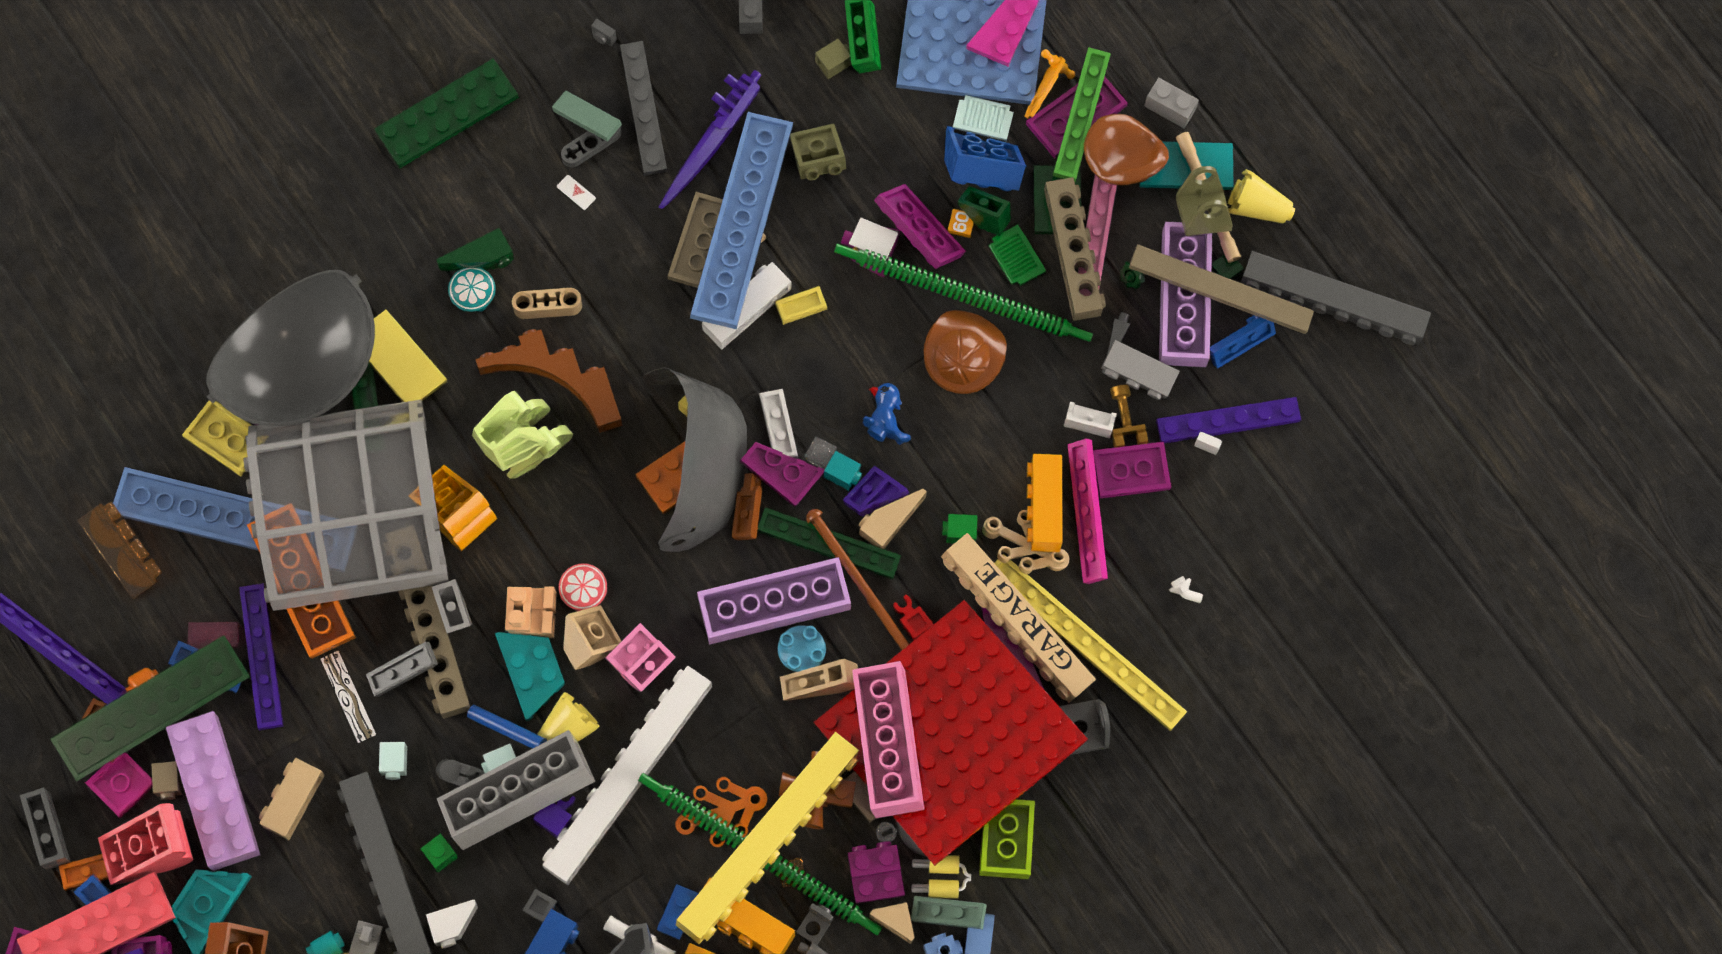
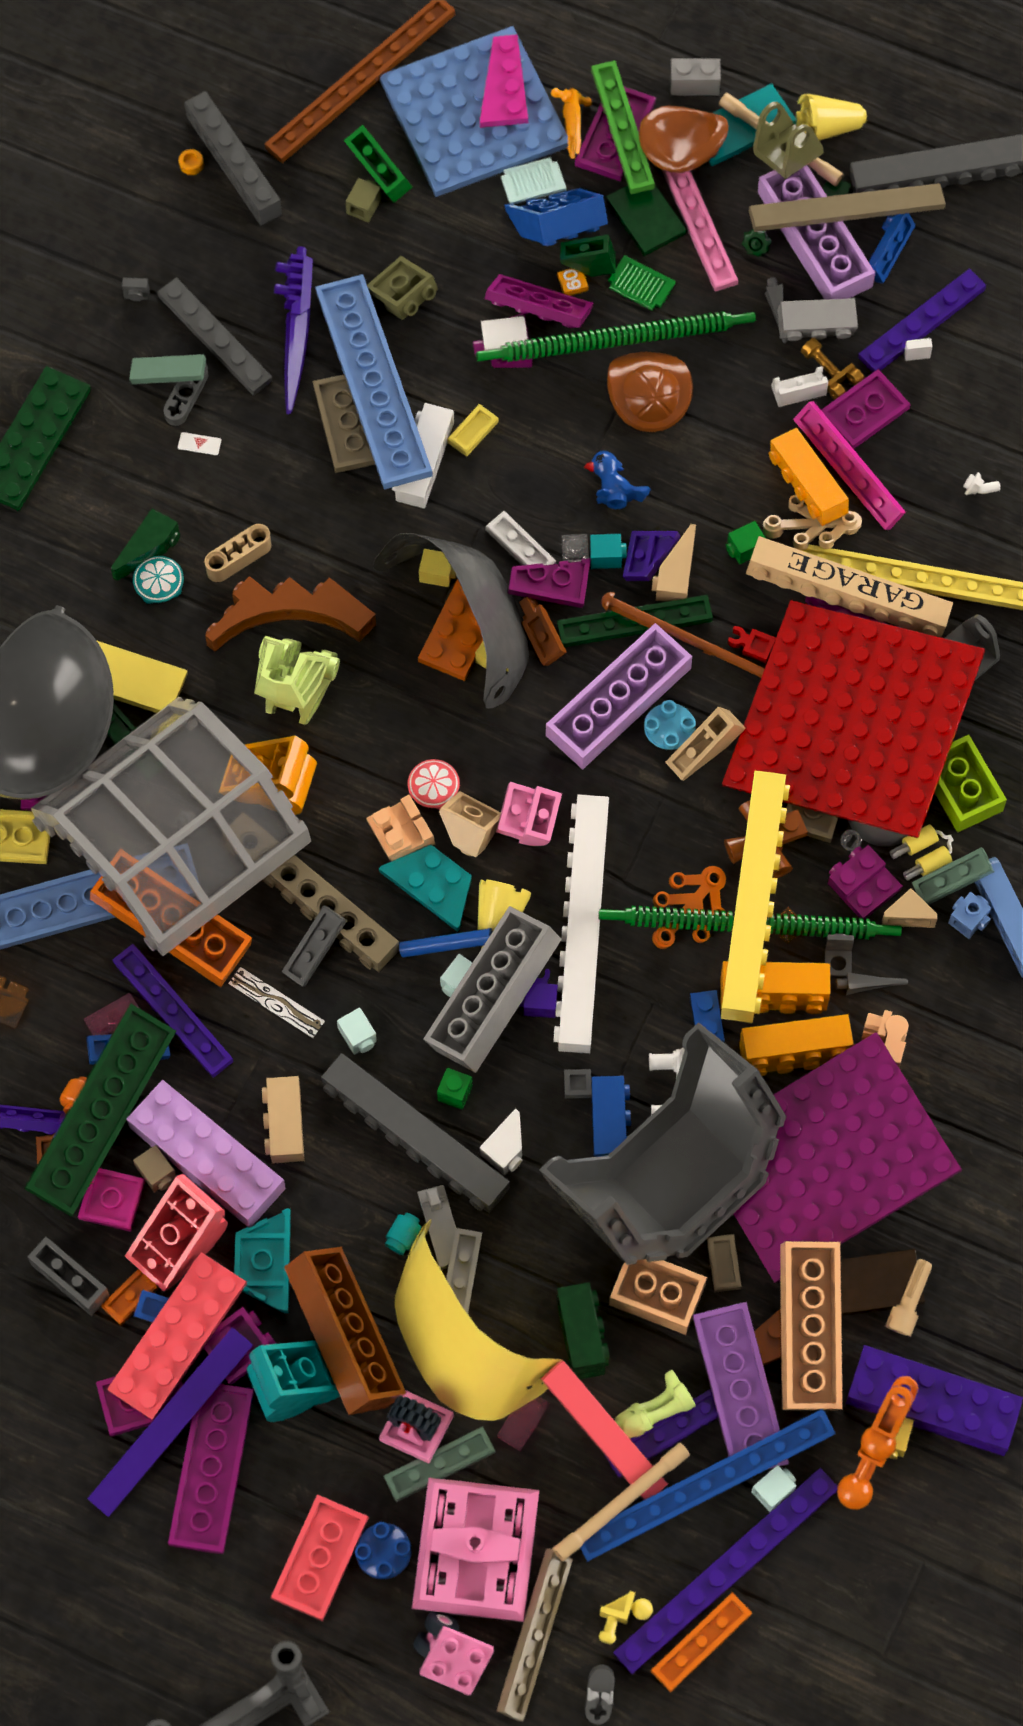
camera: 25 degrees left, 5 degrees down
light grey slope [432,579,472,633] -> none
dark grey piece [436,759,485,786] -> none
bright pink brick [852,661,924,818] -> none
dark tan brick [1044,177,1106,321] -> none

